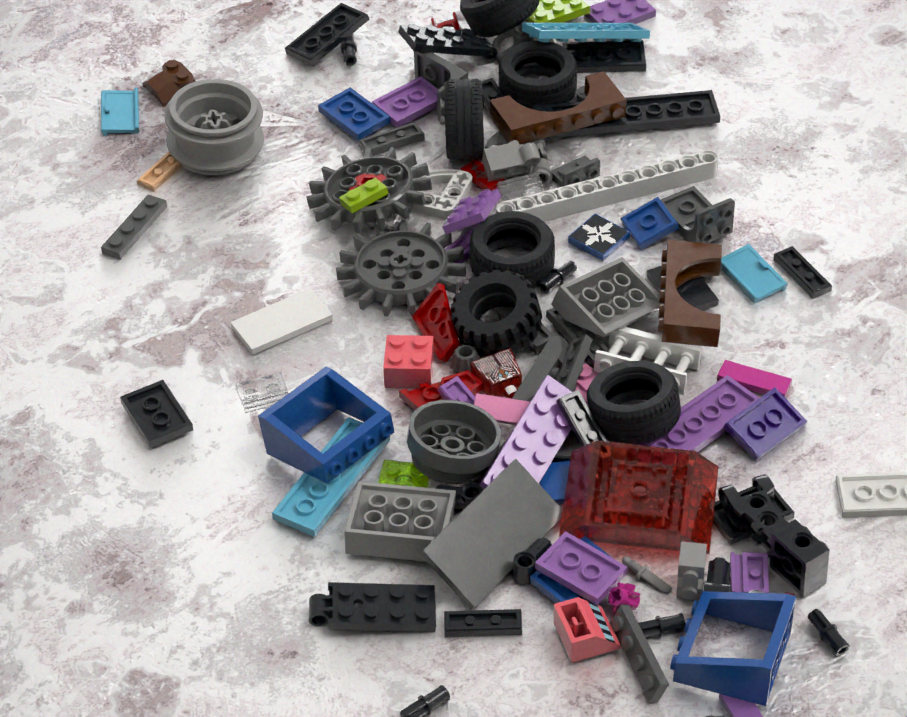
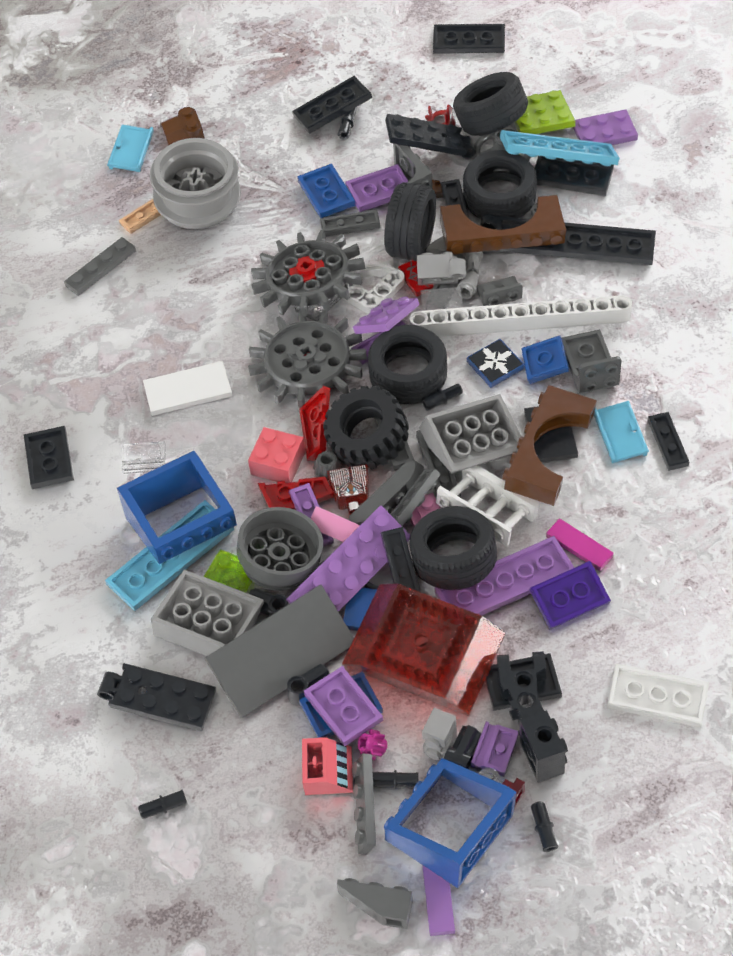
camera: 20 degrees right, 10 degrees up
lime plate [339,178,389,213] -> none
black tile [444,609,522,637] -> none
light grey piece [622,556,672,593] -> none

